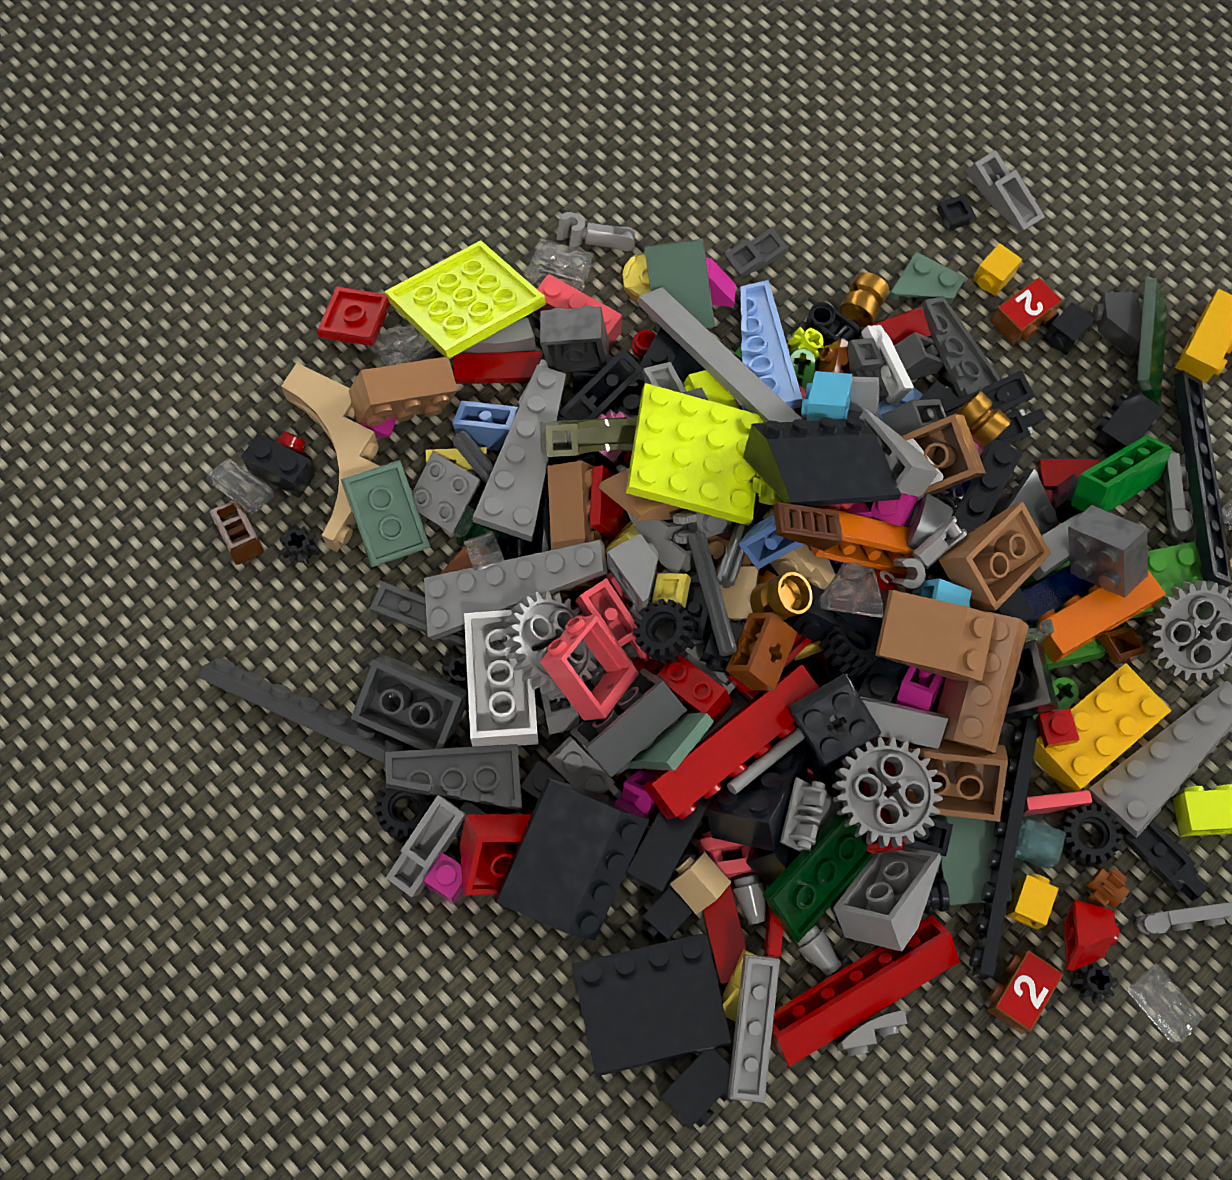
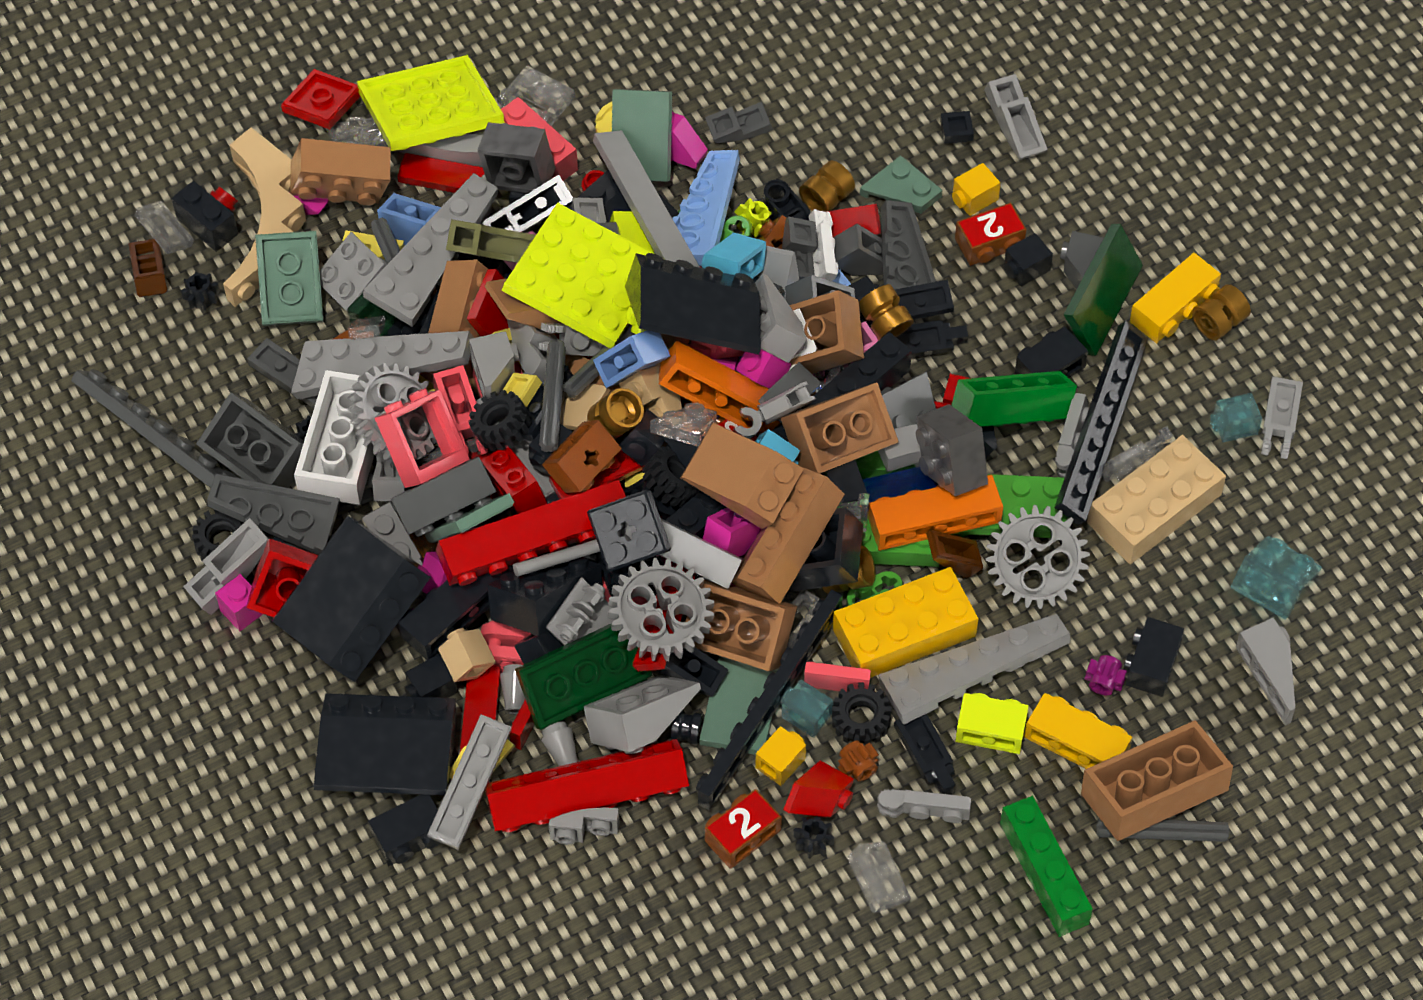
camera: 20 degrees right, 10 degrees down
light grey piece [556,212,635,251] -> none
reddish brown slope [773,502,842,551] -> none
red plate [1036,708,1080,748] -> none

